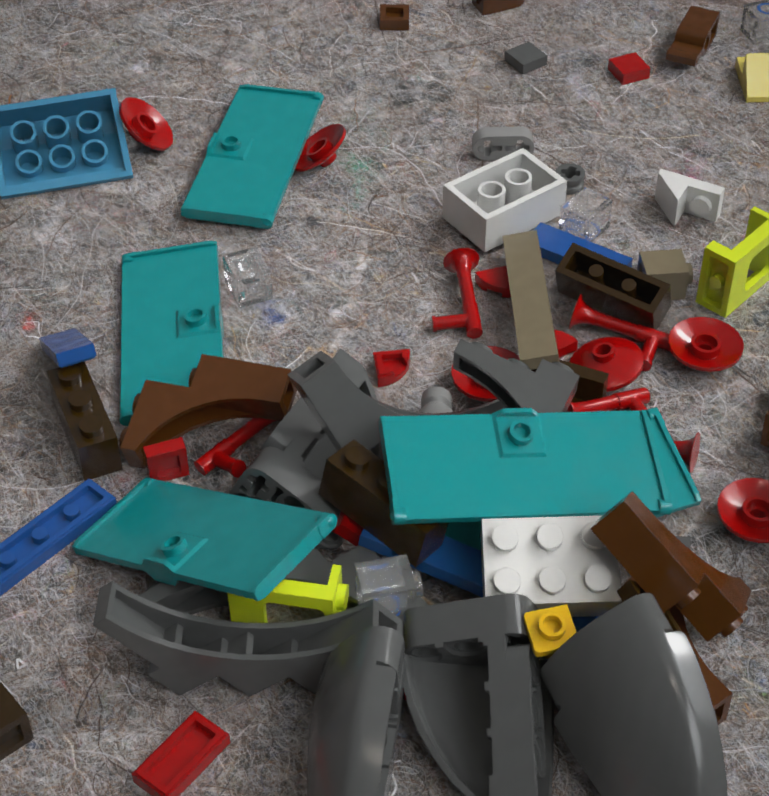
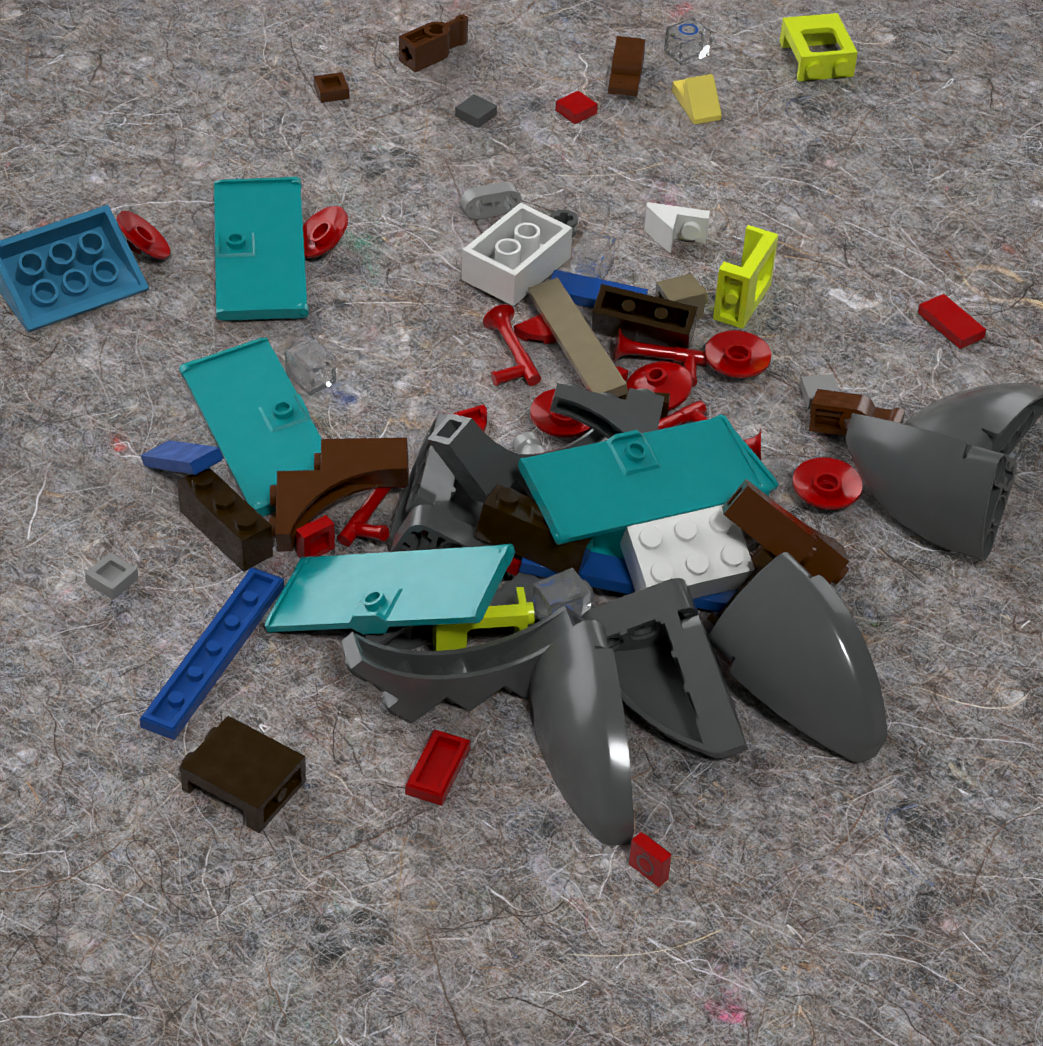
camera: 20 degrees left, 0 degrees up
yellow bracket [523,604,577,659] -> none

